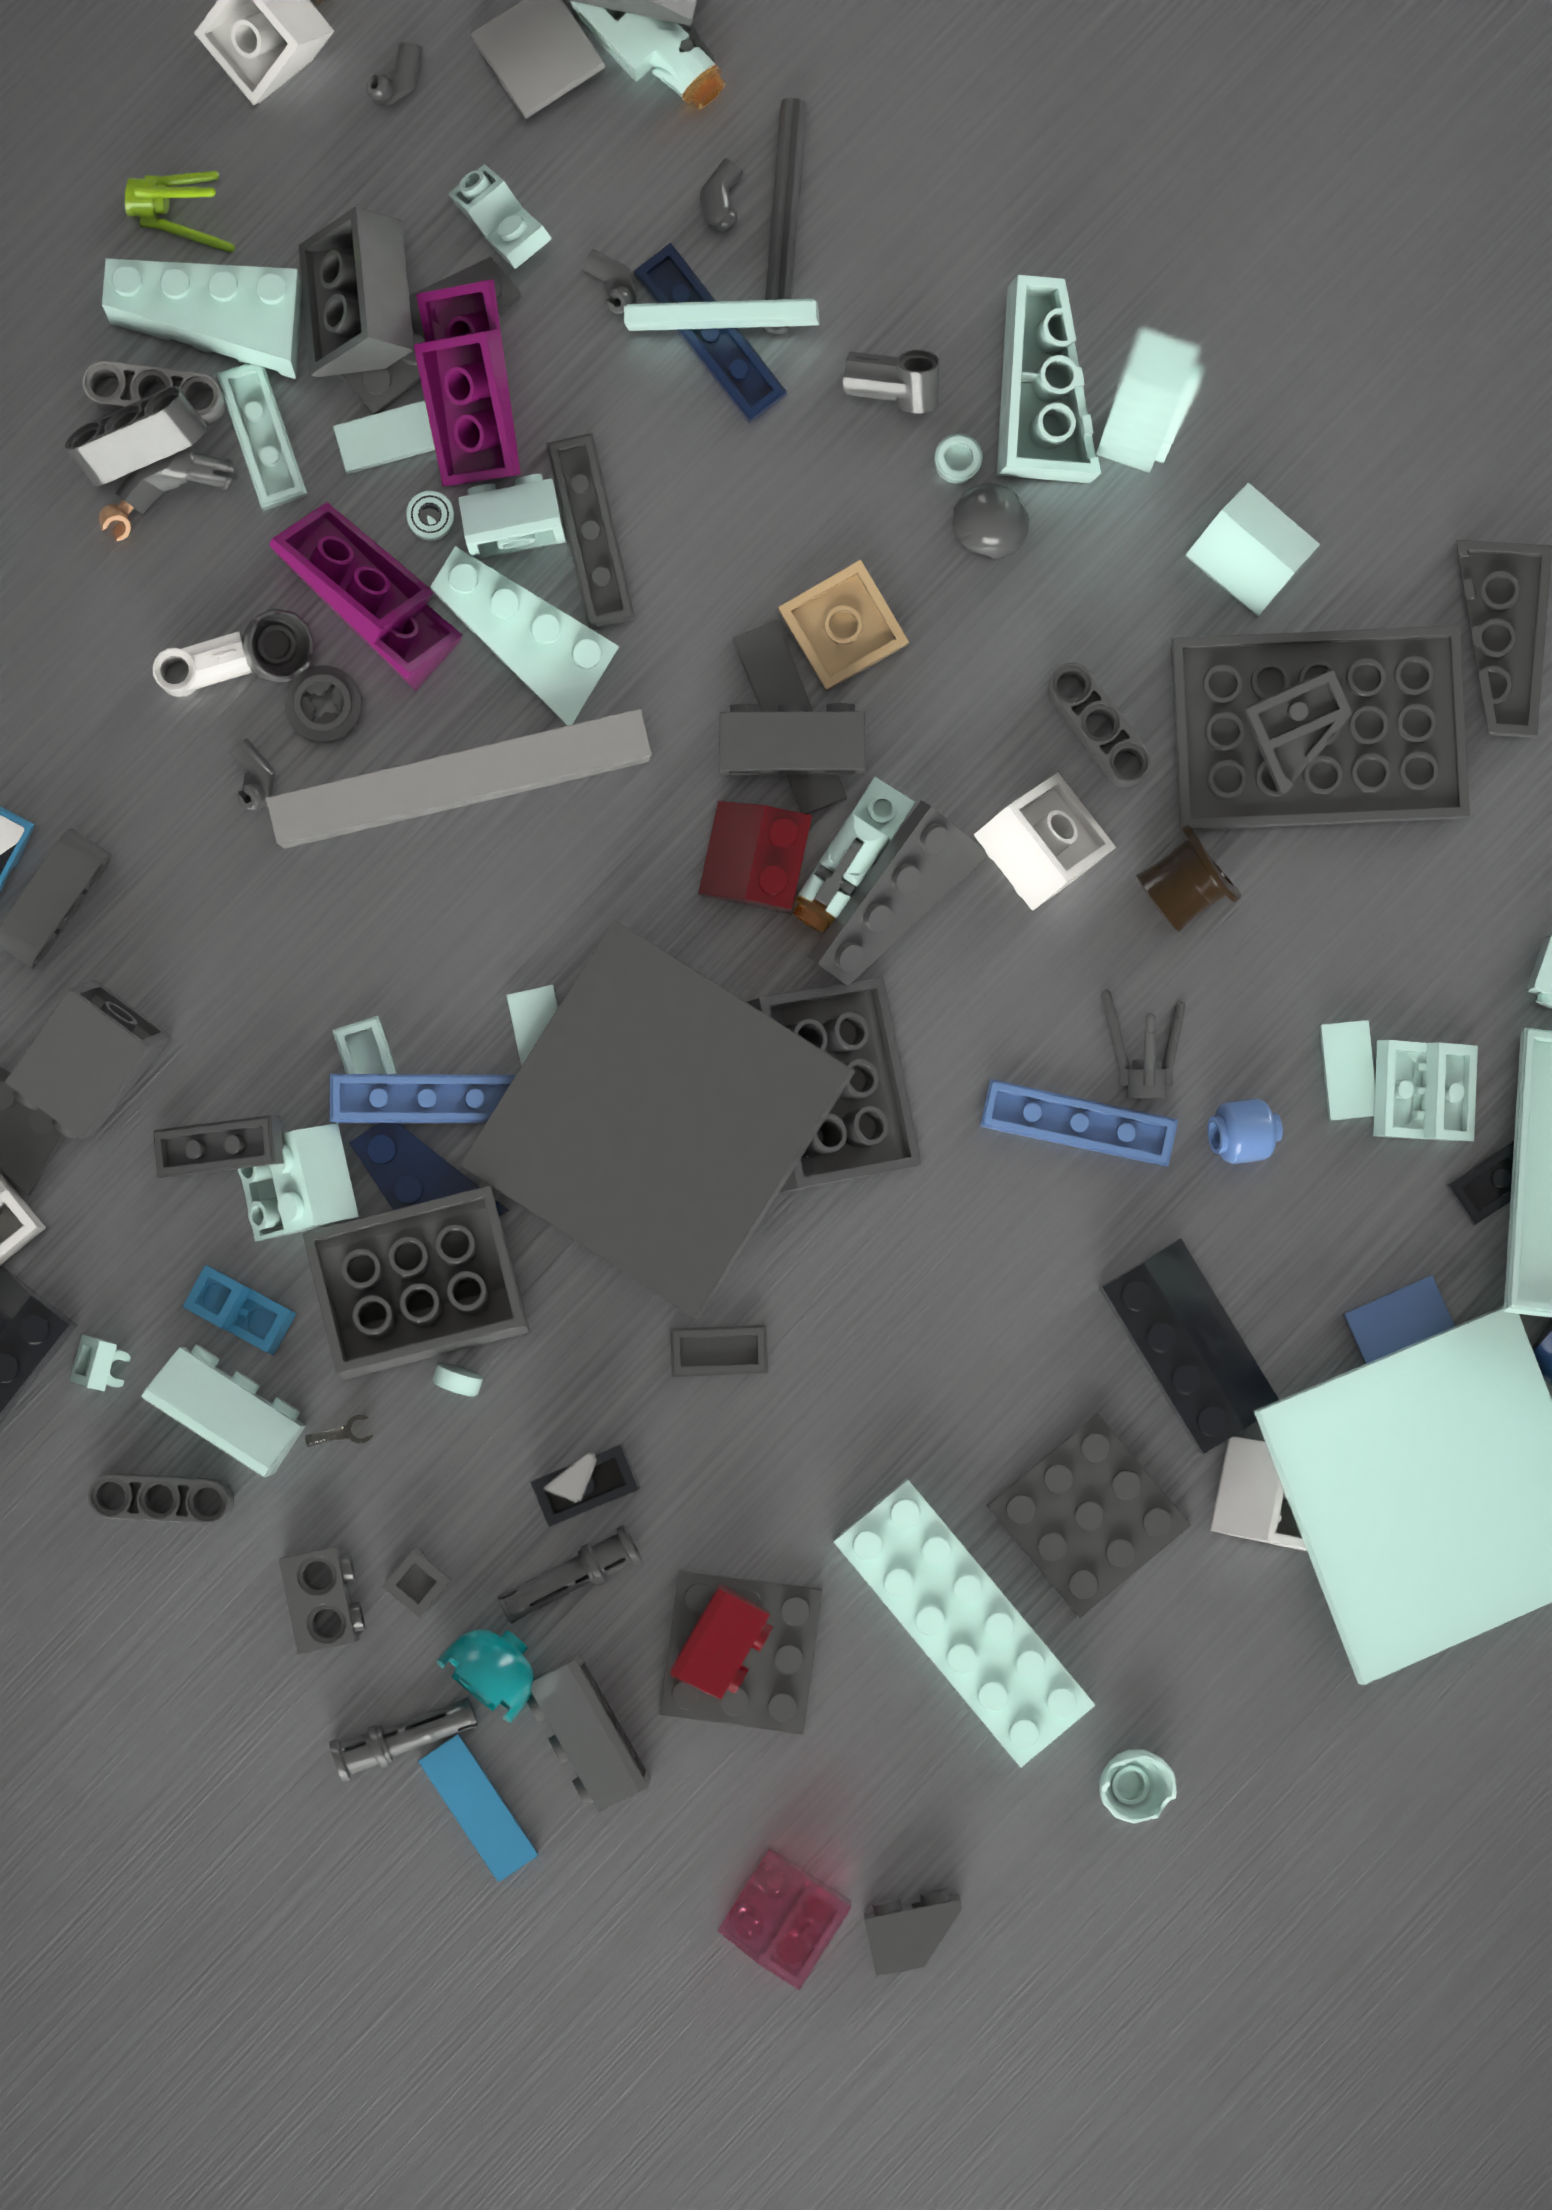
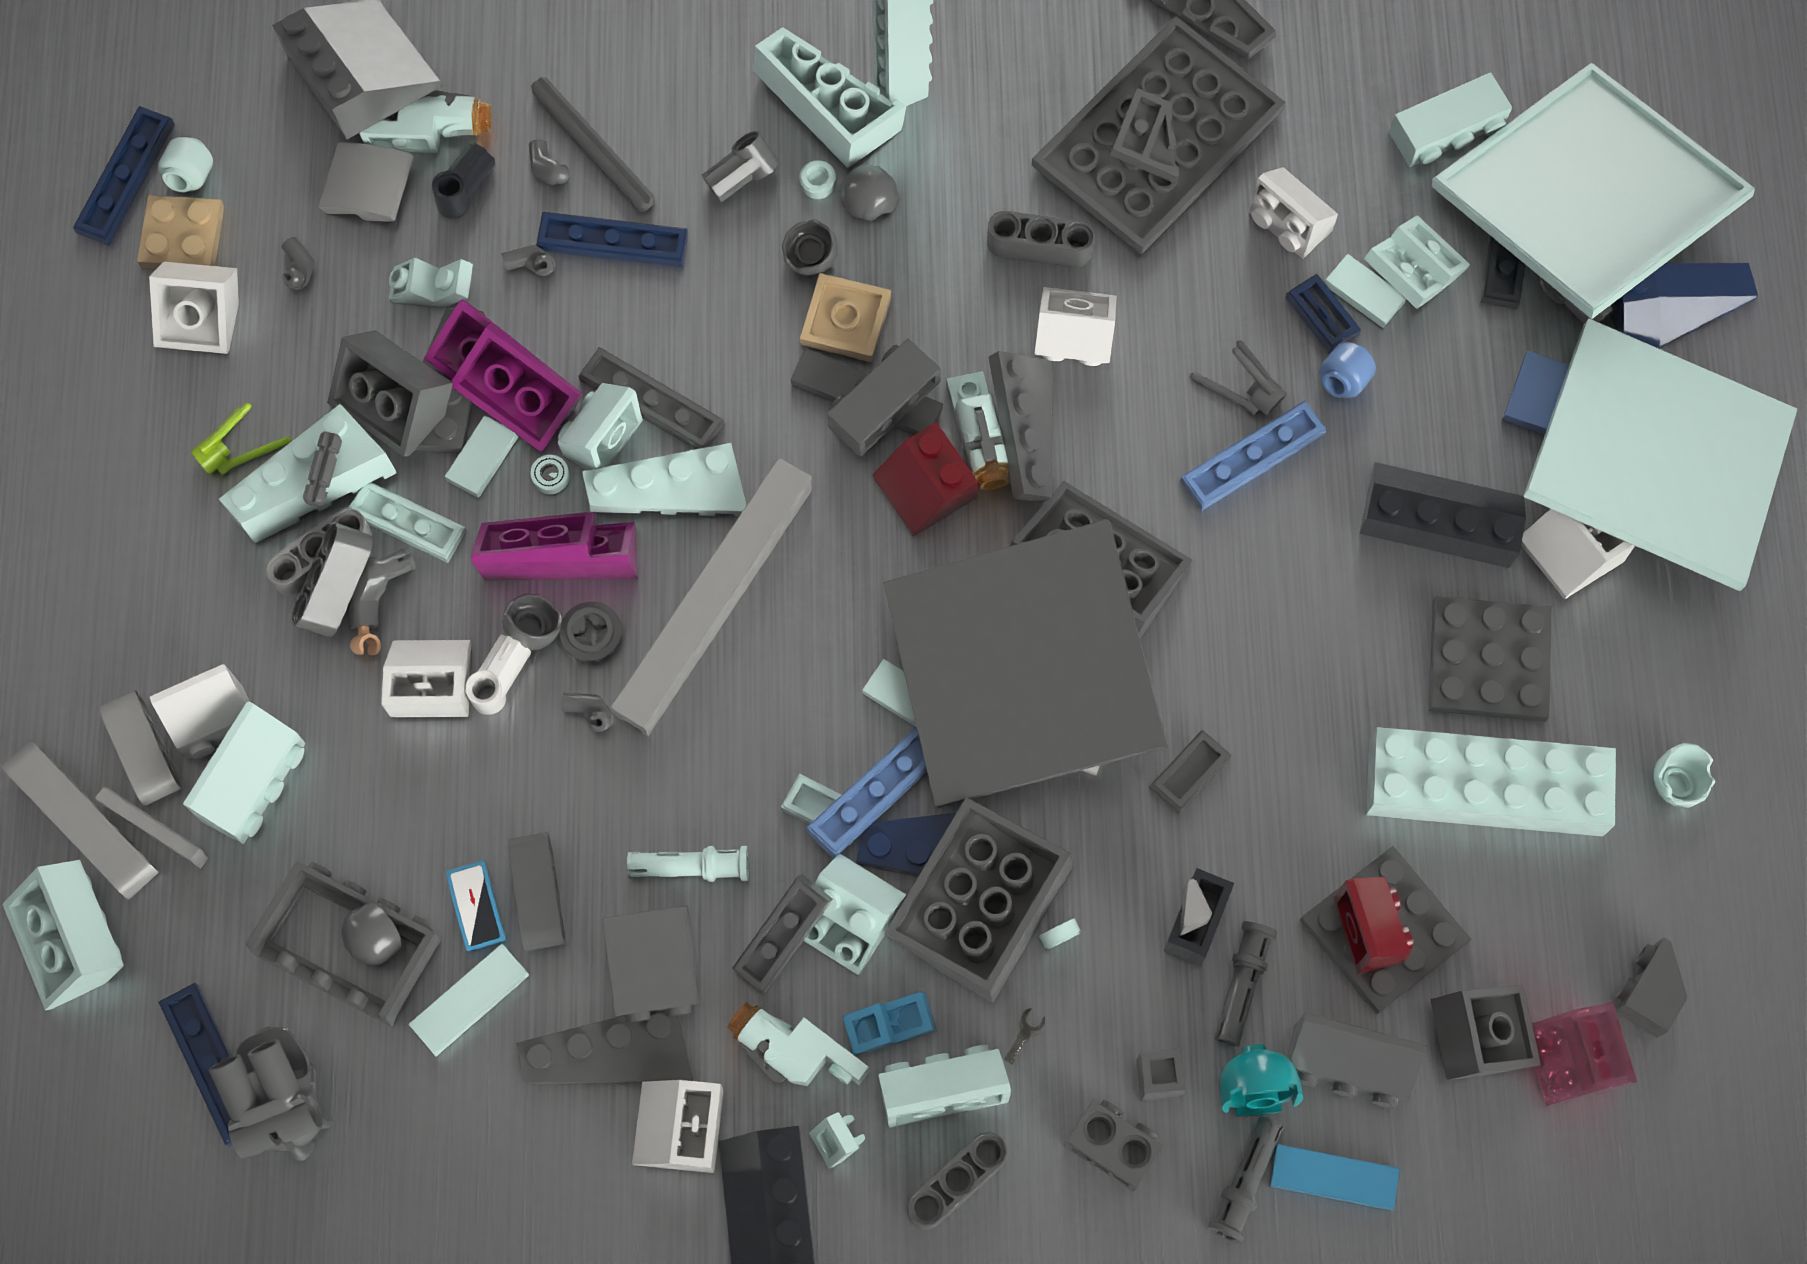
camera: 45 degrees left, 15 degrees down
light aqua tile [624,299,819,331] -> none
dark brown piece [1136,825,1241,932] -> none
light aqua slope [1185,483,1320,617] -> none
none -> dark grey axle [303,432,342,507]
none -> white slope [381,640,472,717]
none -> black piece [432,143,495,218]
none -> light aqua pin [627,846,750,882]
none -> light aqua plate [727,1002,869,1086]
none -> dark grey hair [782,219,838,276]
none -> white slope [1249,167,1338,259]
none -> dark blue tile [1285,274,1361,354]
none -> dark grey slope [1430,985,1541,1080]

